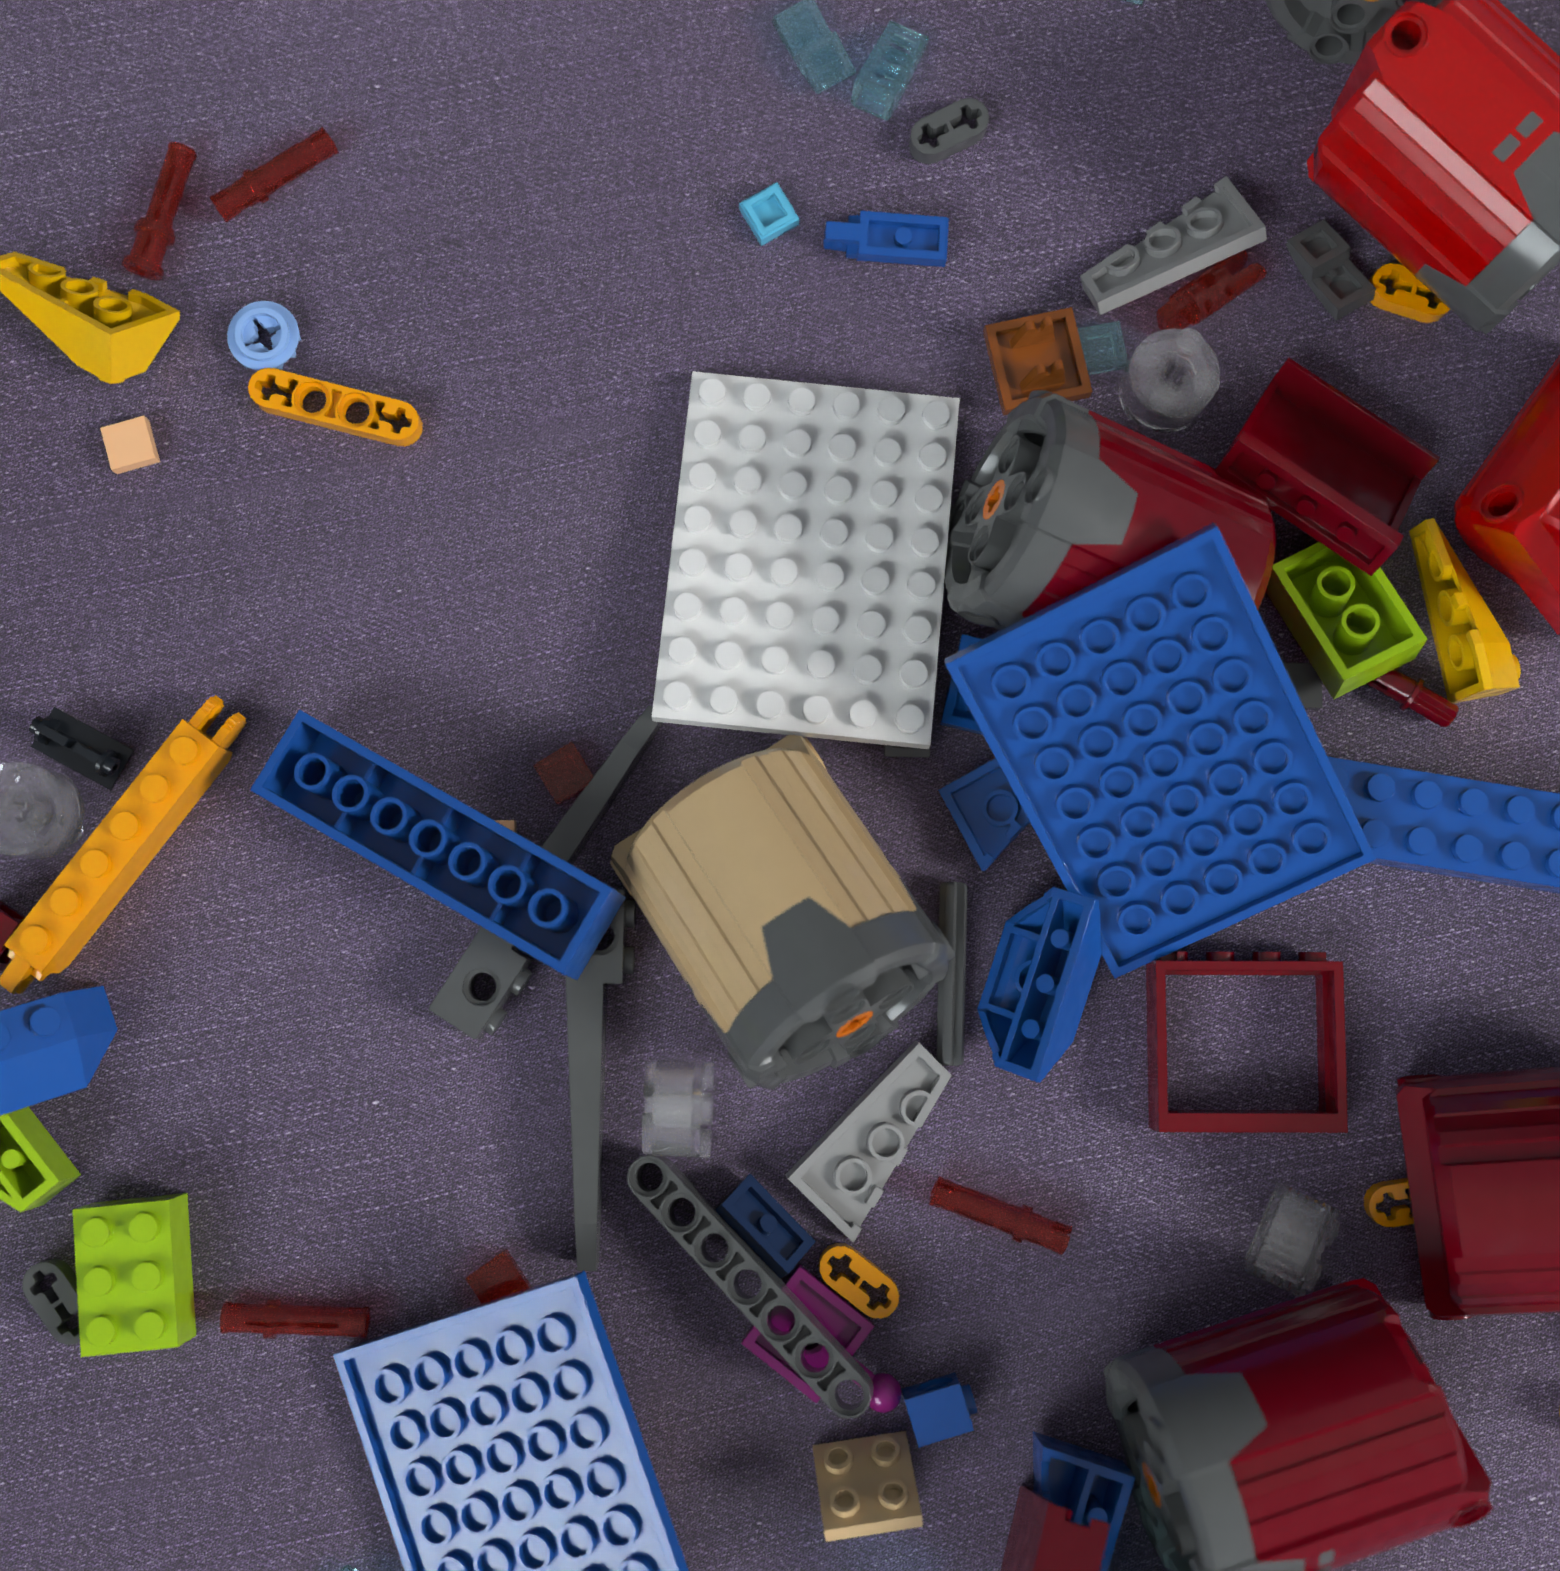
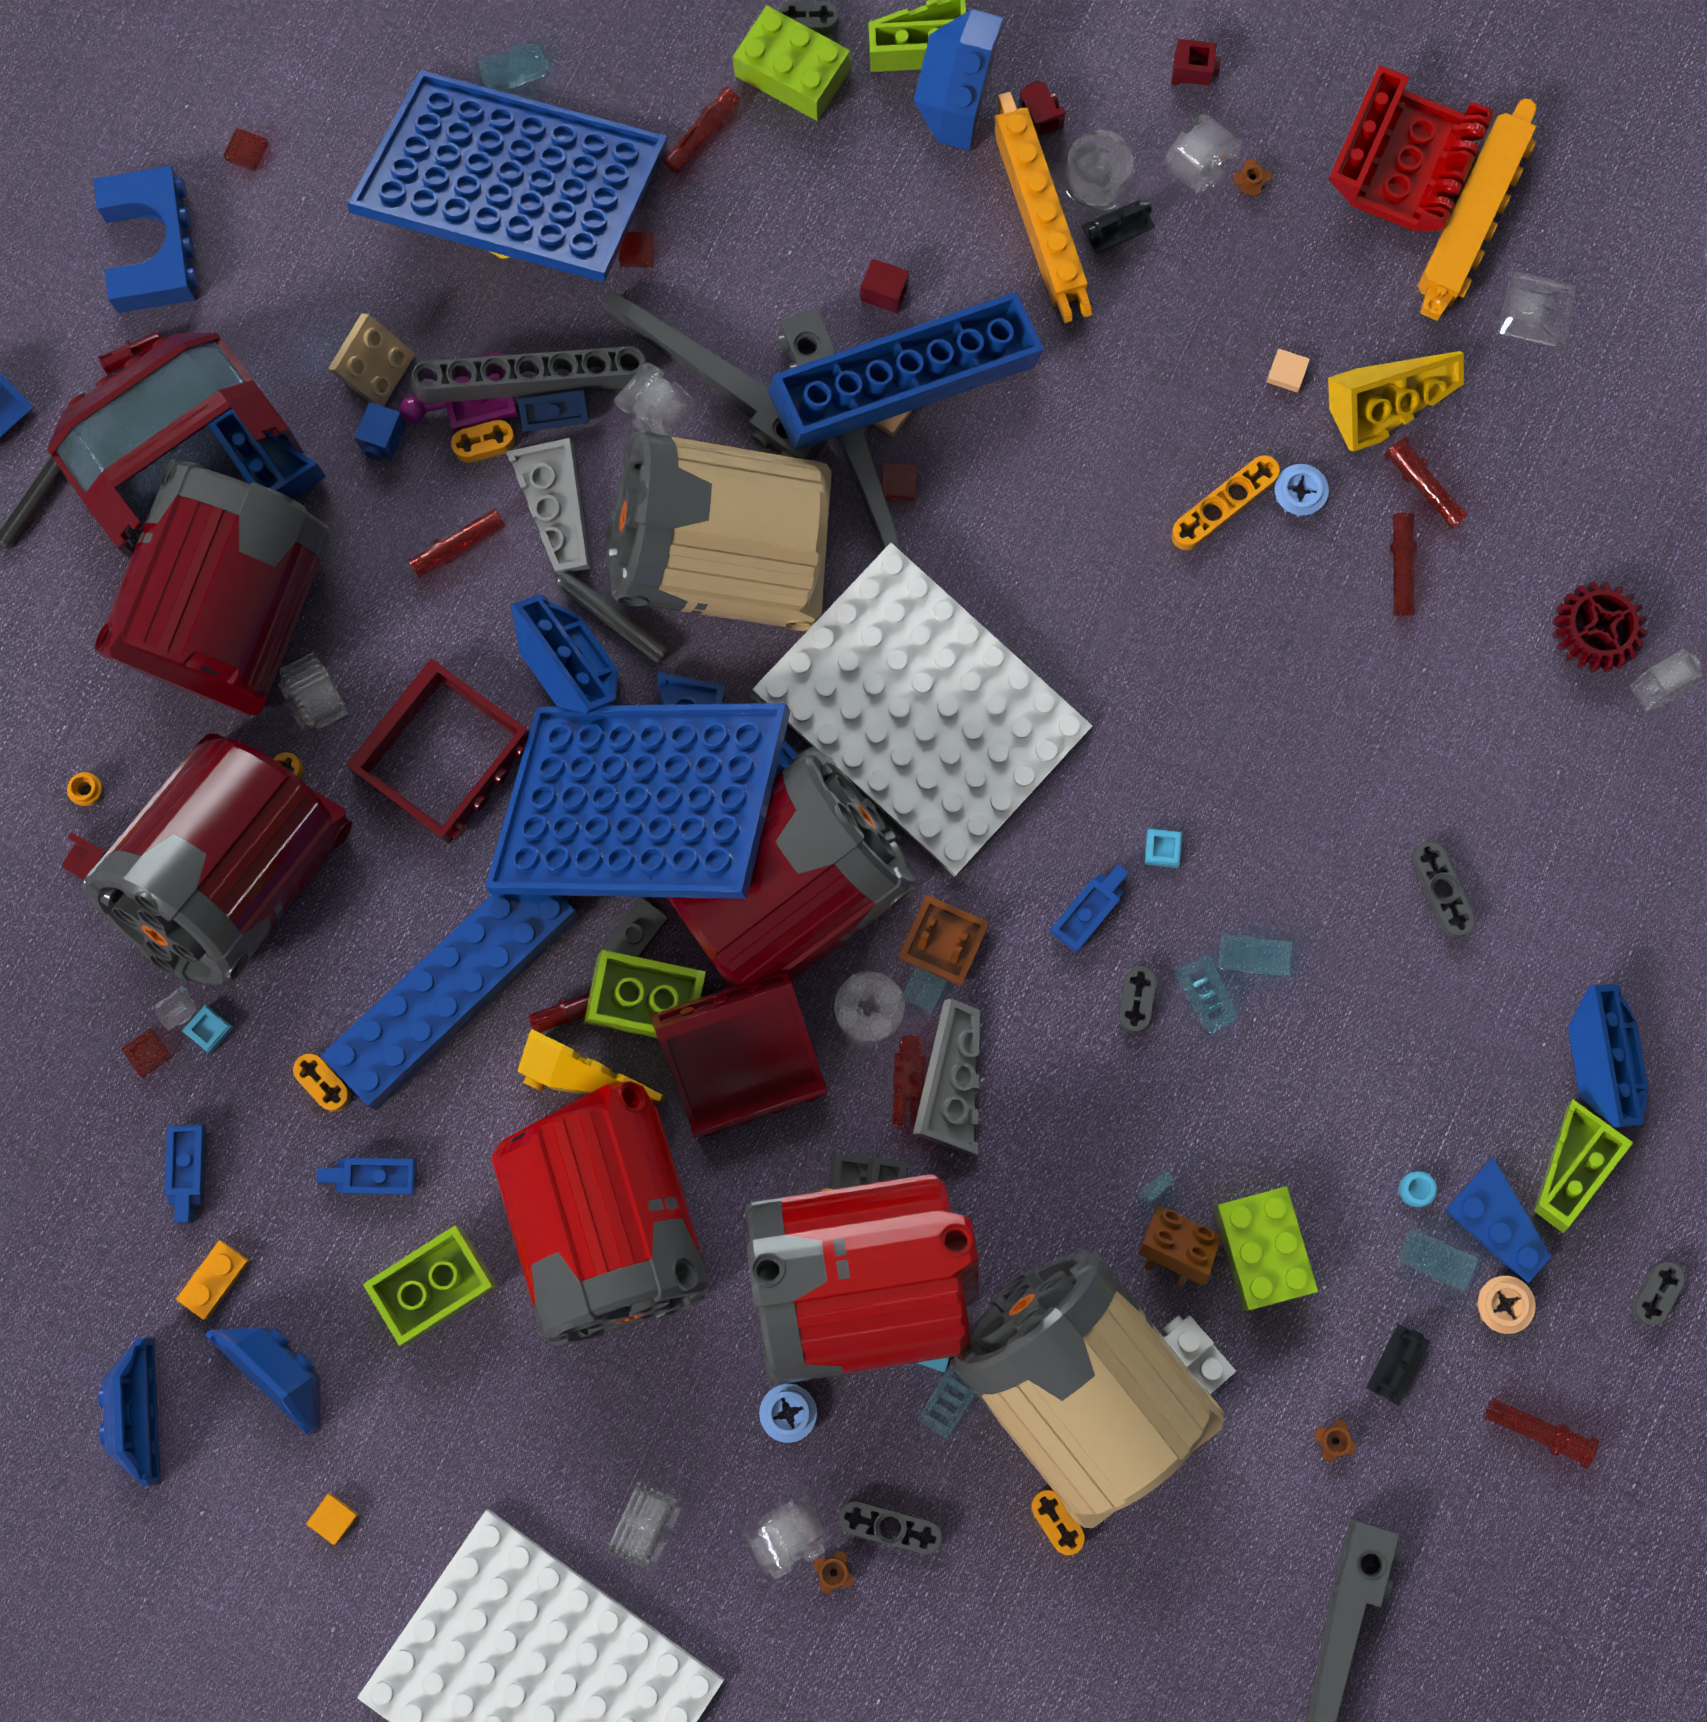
camera: 135 degrees right, 5 degrees down
none -> dark red panel [860,259,909,314]

